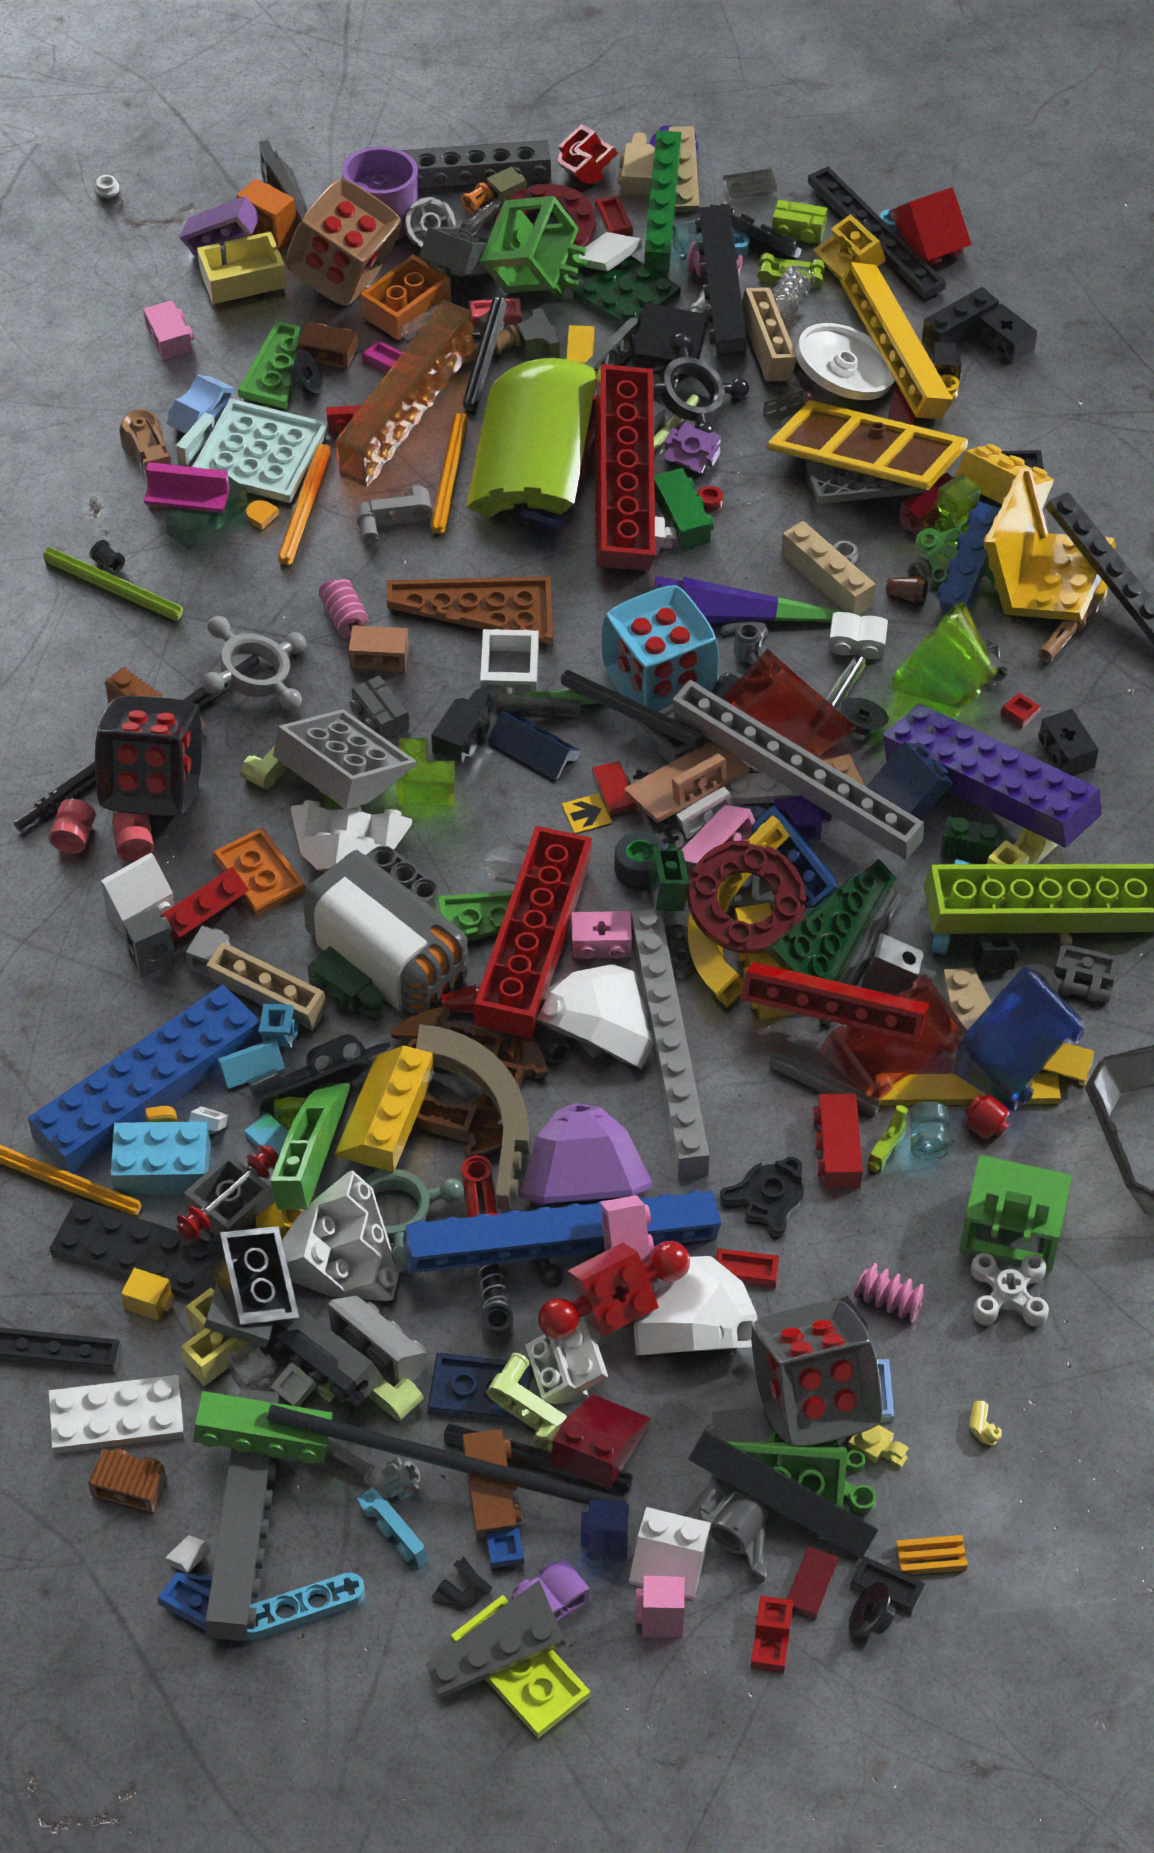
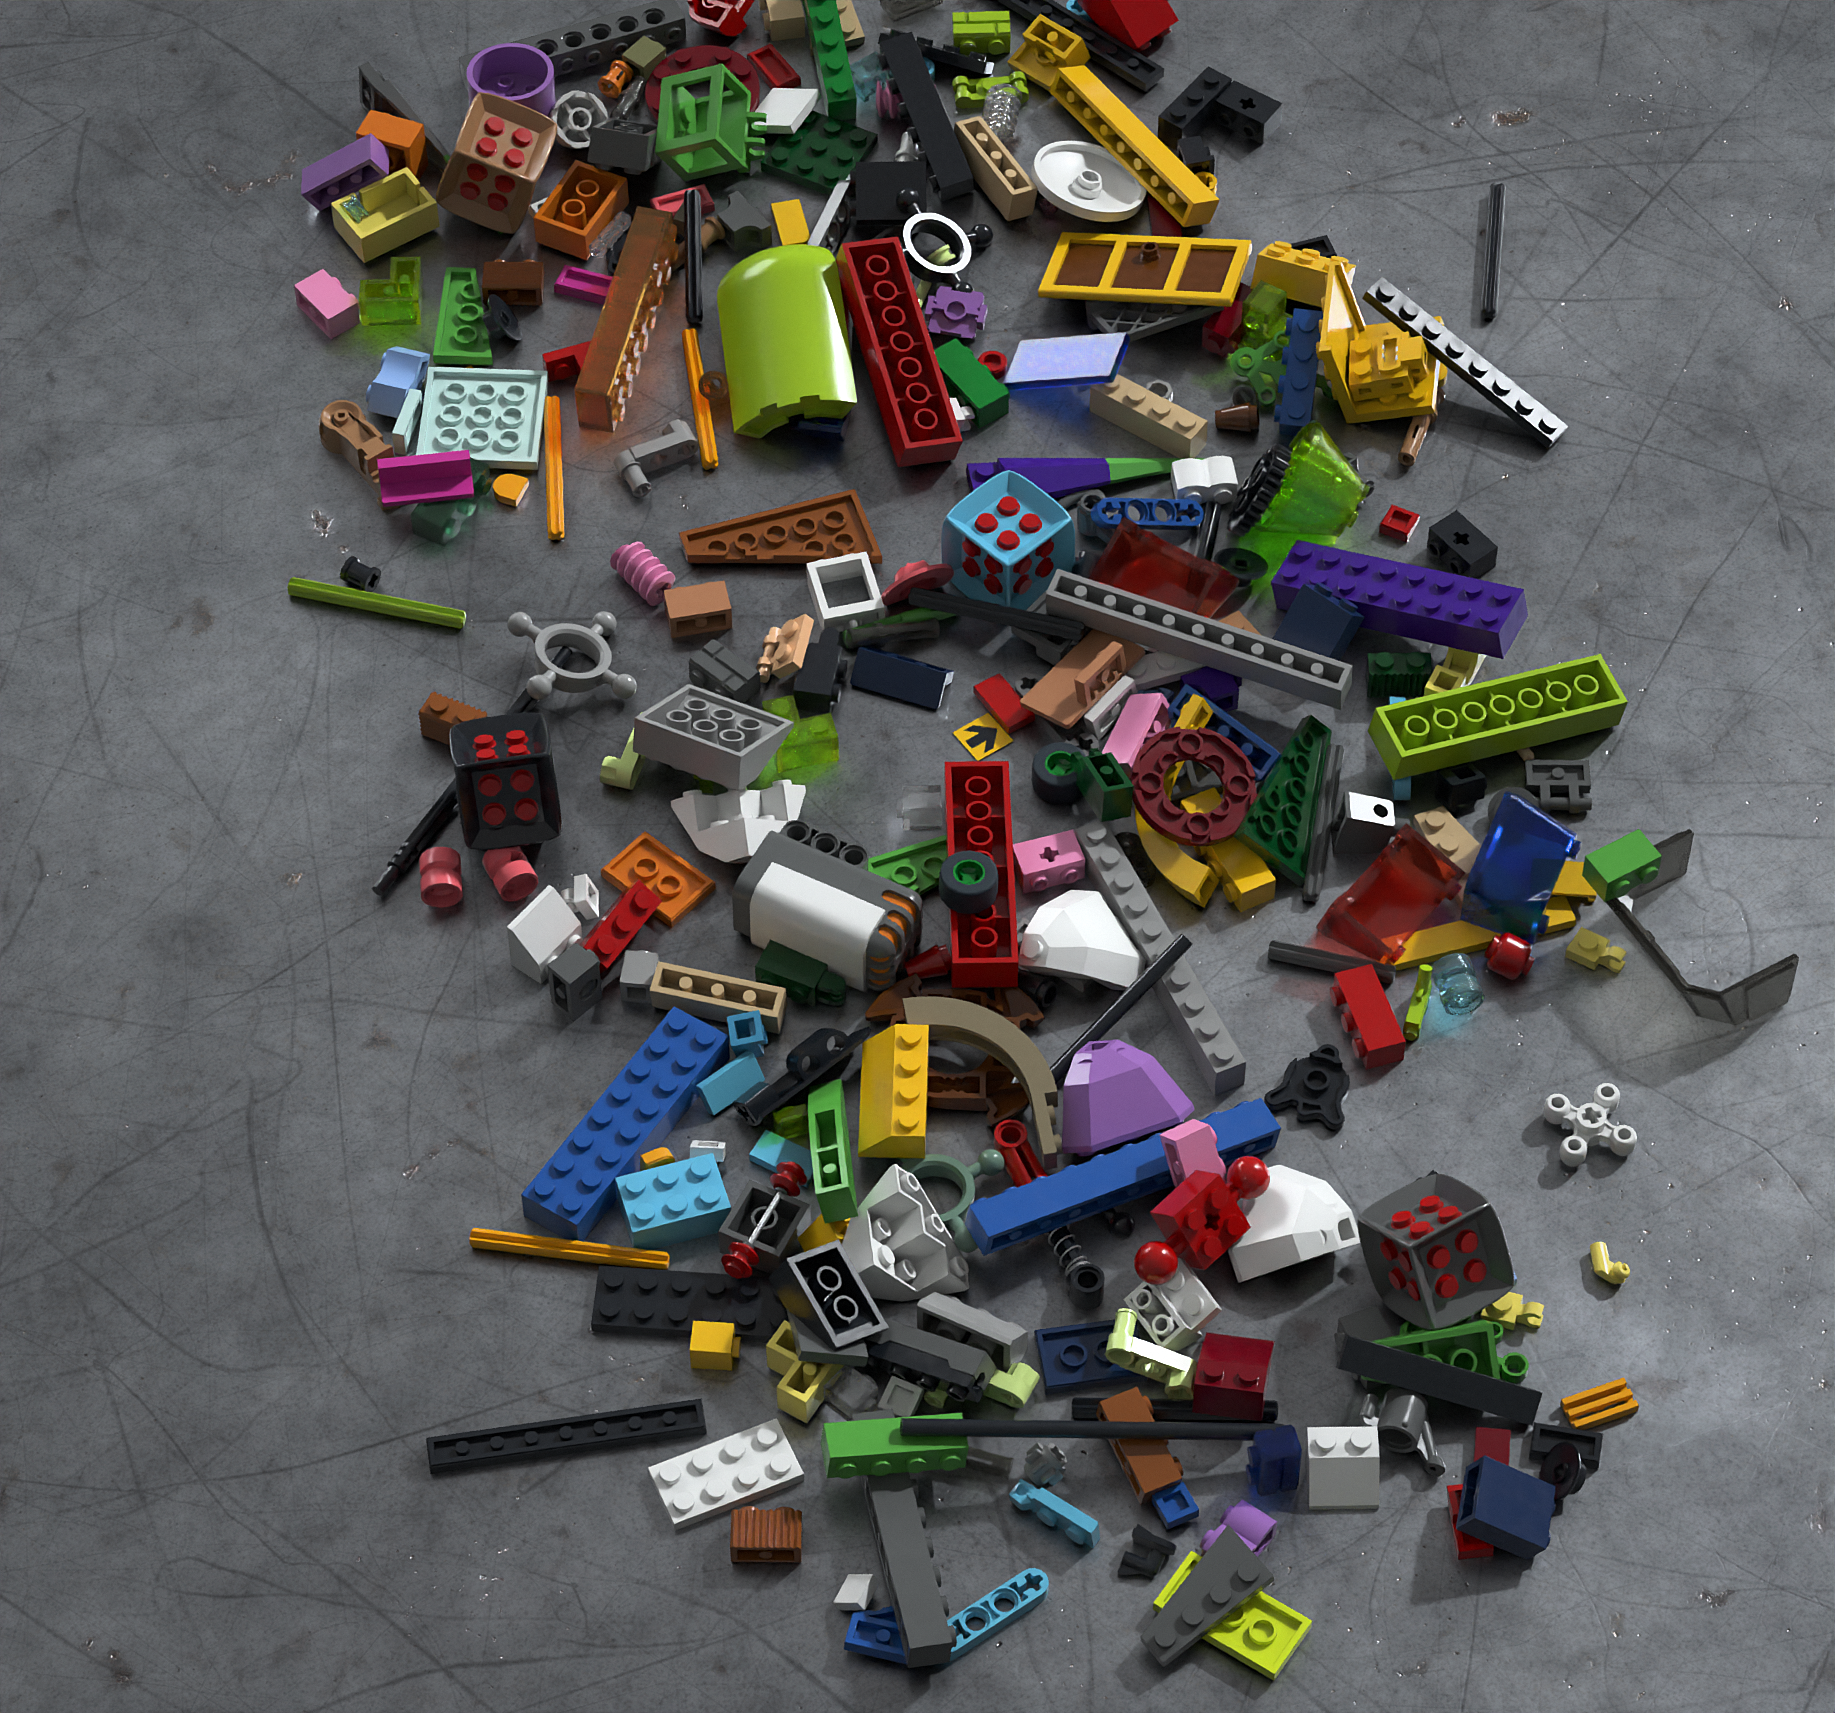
camera: 15 degrees left, 0 degrees up
white plate [94,175,119,198] -> none
bright pink brick [635,1576,685,1637] -> none
red tile [715,1248,780,1288] -> none
red brick [741,962,929,1042] -> none
clear smoke piece [763,390,805,429] -> none
bright pink piece [854,1263,925,1323] -> none
bright green piece [959,1155,1072,1270] -> none
none -> clear light blue bush [342,194,370,224]
none -> clear neon green brick [359,257,423,326]
none -> white tile [561,874,599,920]
none -> clear orange cone [698,371,728,401]
none -> light nougat plate [756,614,814,683]
none -> coral hat [881,560,954,606]
none -> yellowish green bush [926,244,956,266]
none -> black wheel [939,850,998,914]
none -> clear blue tile [1003,332,1130,390]
none -> black piece [1050,934,1192,1084]
none -> blue beam [1091,498,1204,530]
none -> black gear [1226,443,1291,537]
none -> yellow piece [1349,331,1427,401]
none -> dark blue brick [1456,1455,1556,1560]
none -> light yellow plate [1565,927,1626,973]
none -> bright green brick [1582,829,1662,902]

